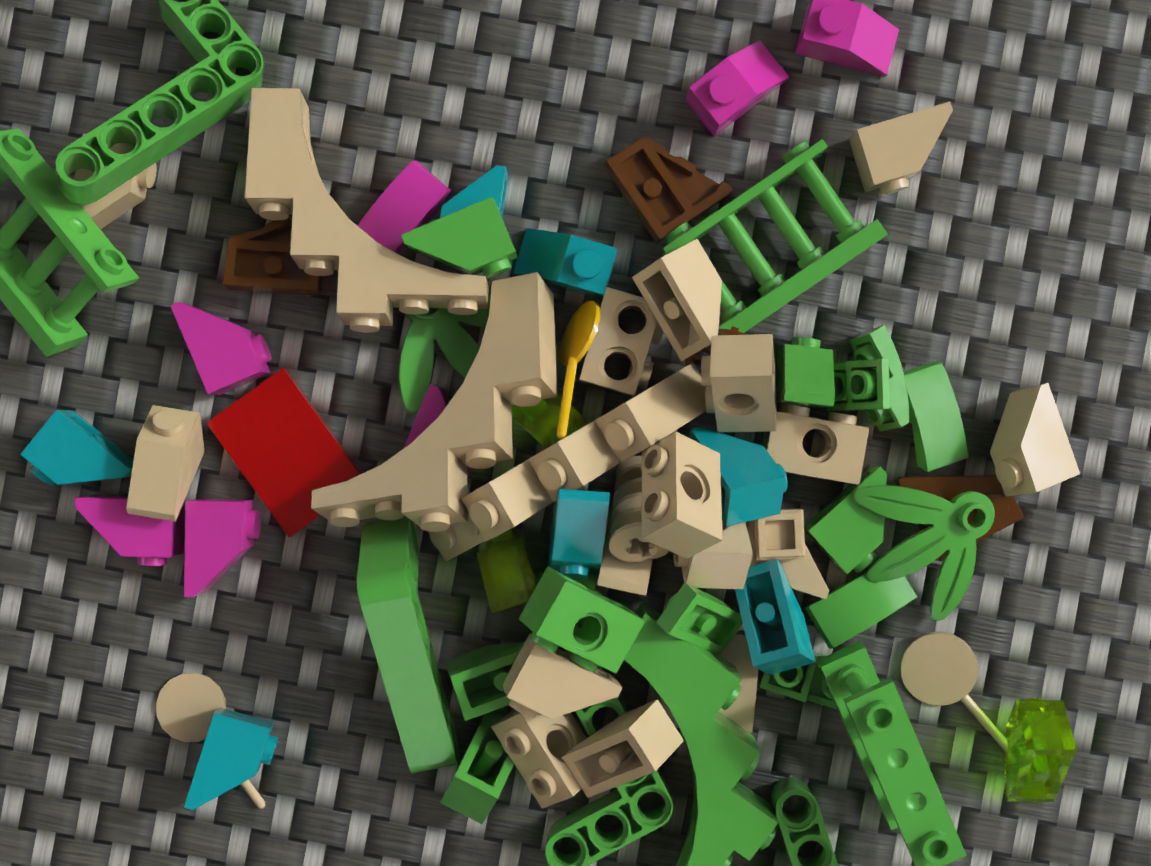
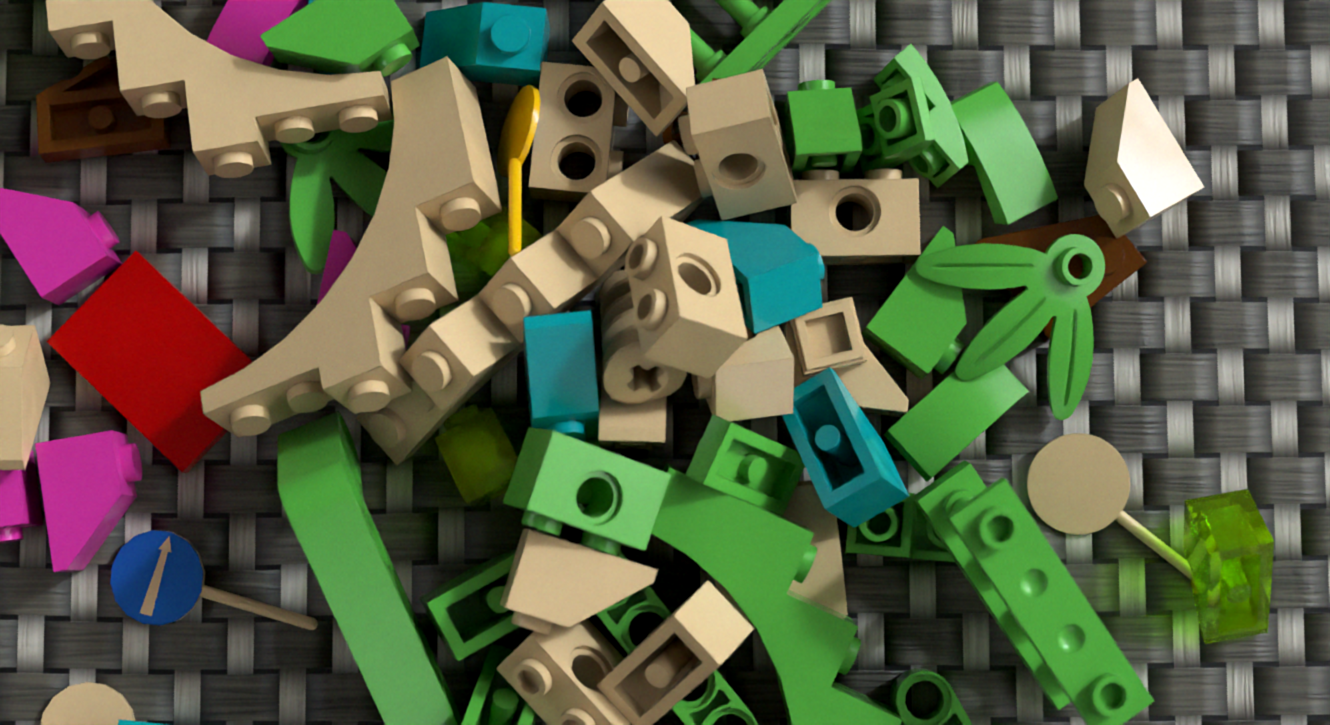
camera: 10 degrees left, 5 degrees down
none -> blue piece [110,530,318,630]

